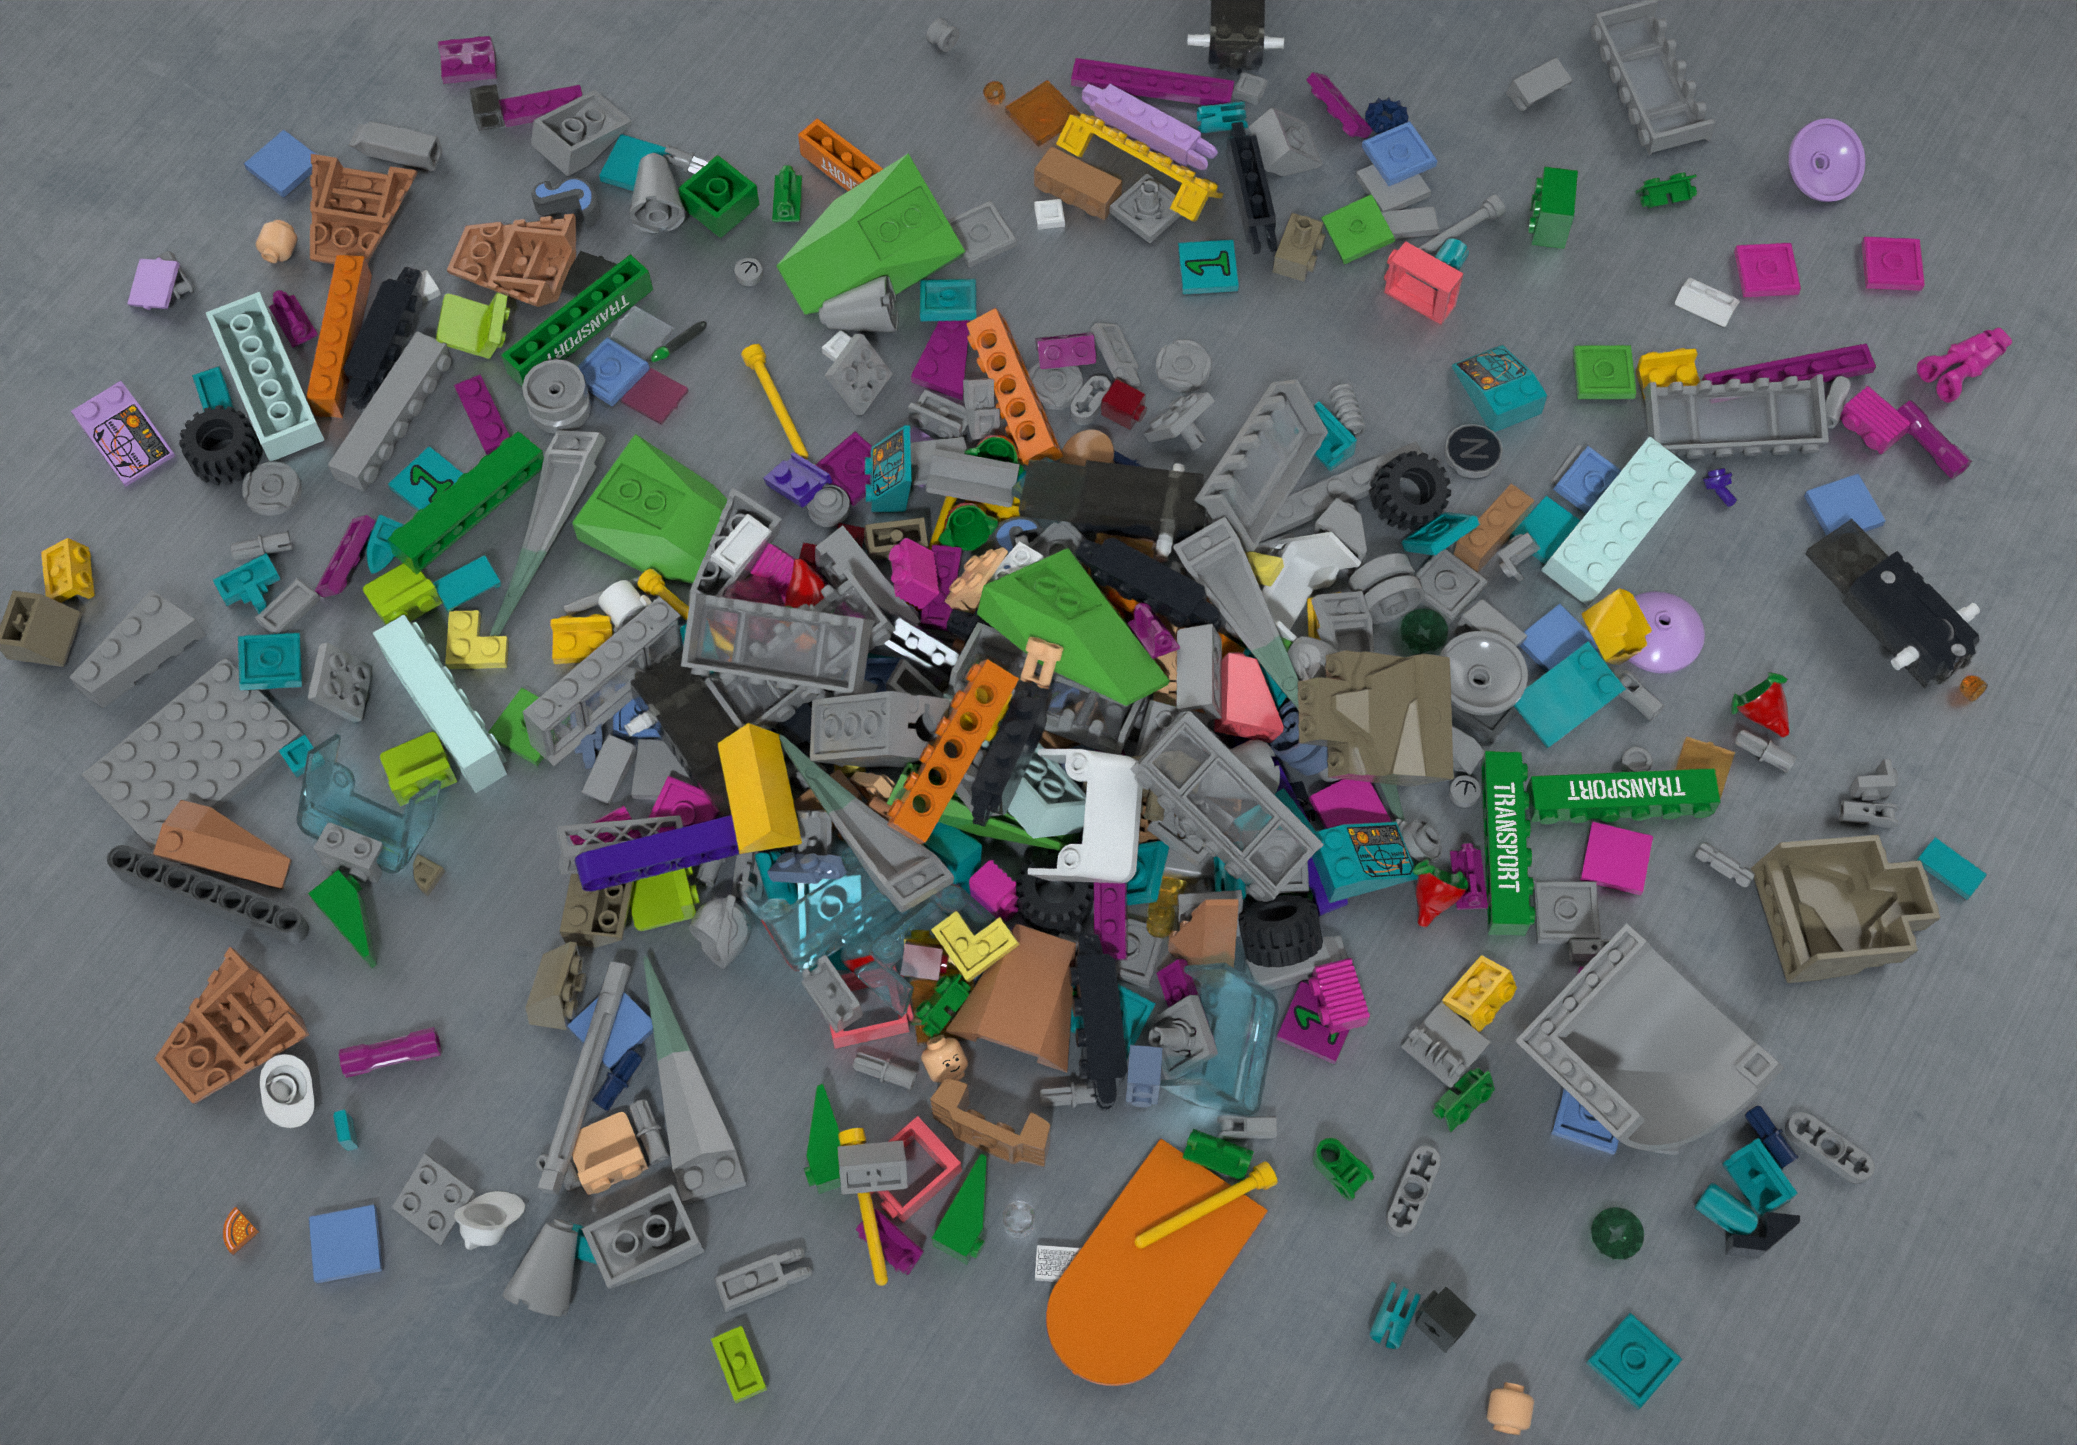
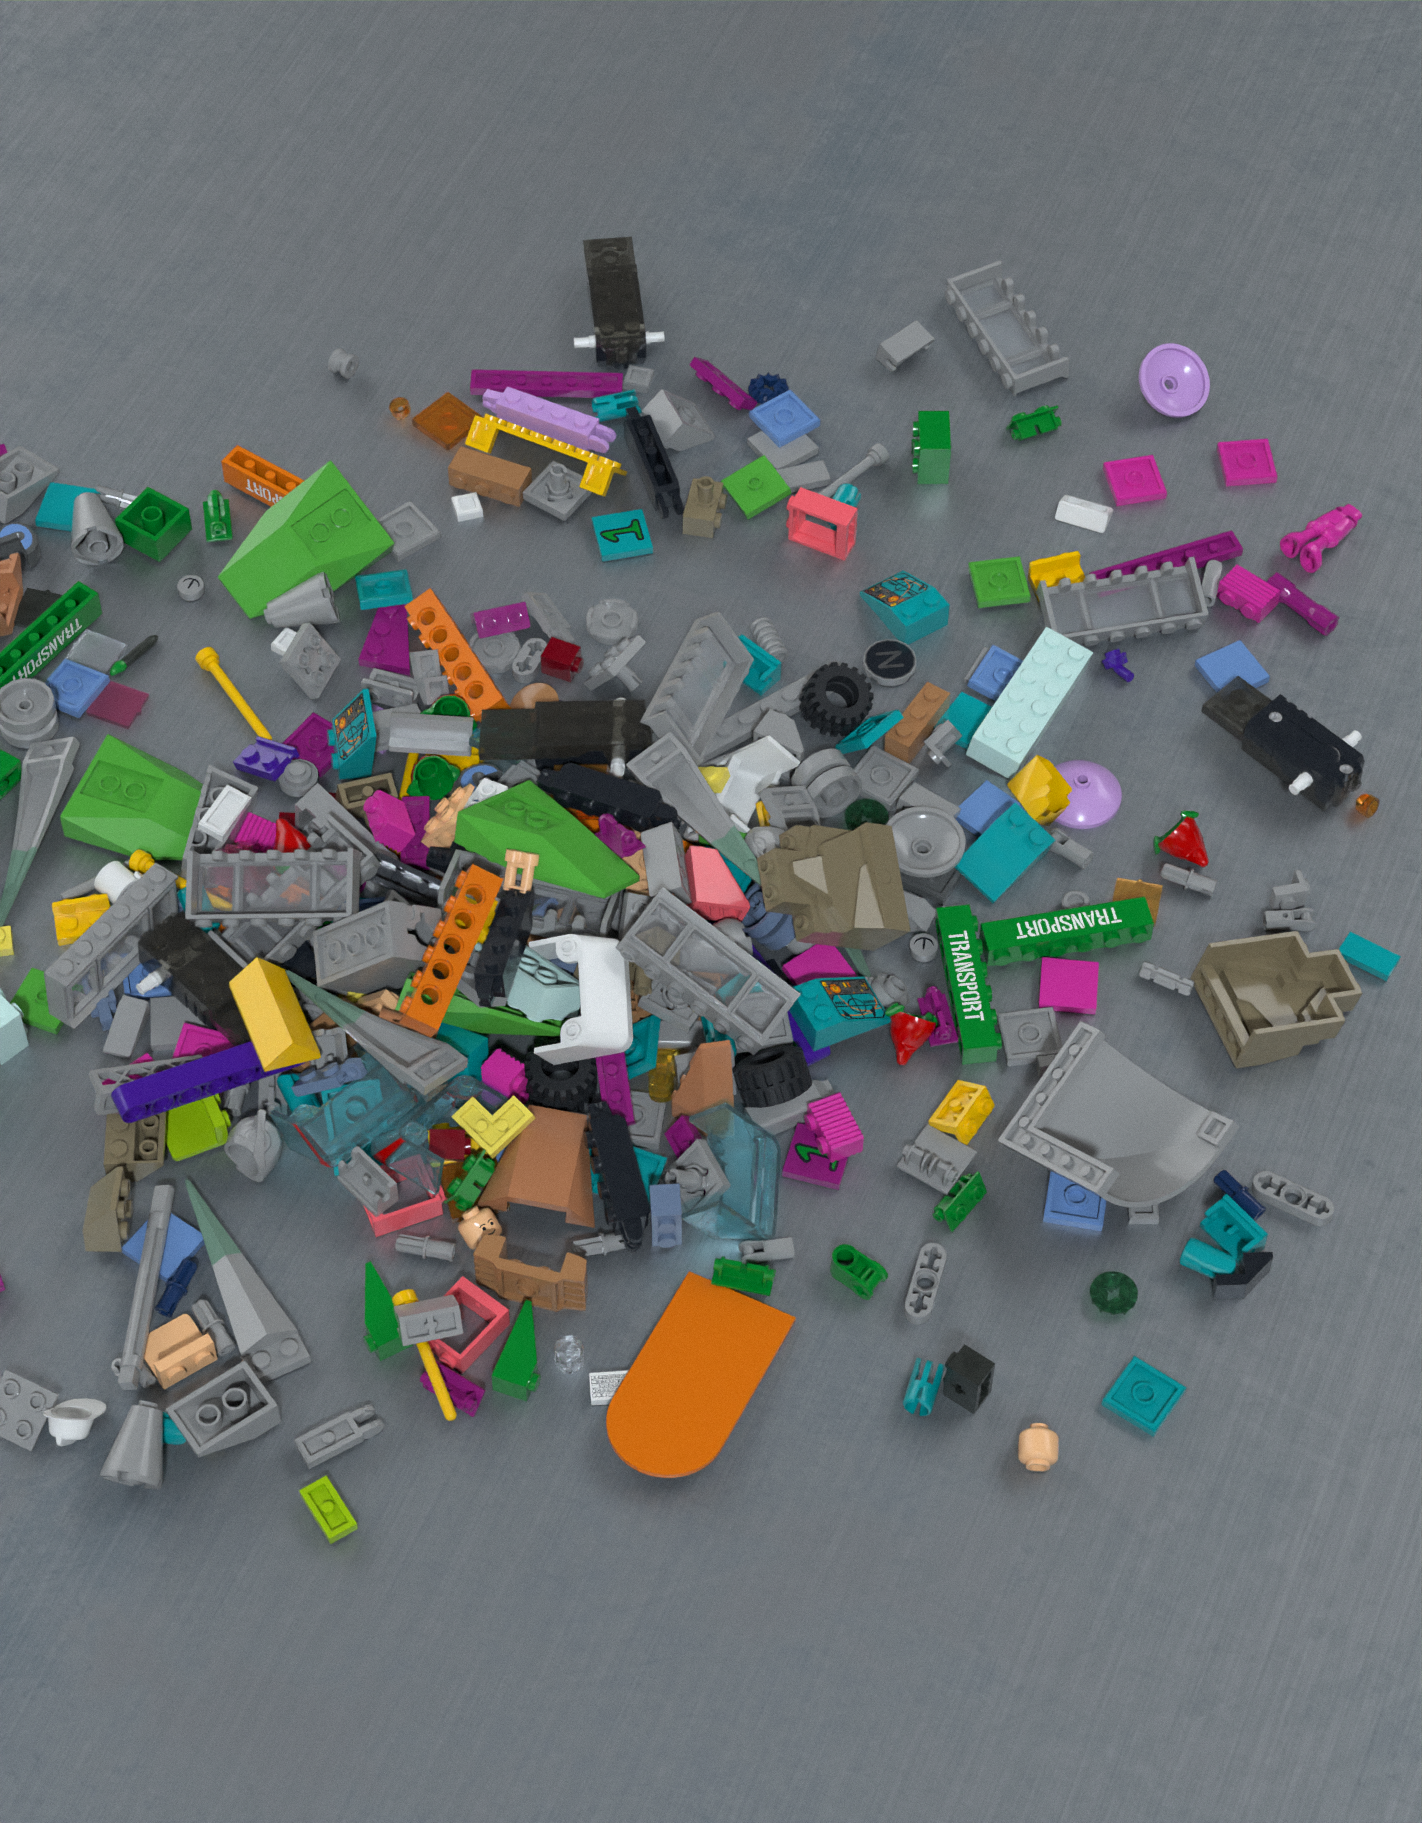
camera: 10 degrees left, 10 degrees down
yellow piece [1134,1161,1278,1248] -> none

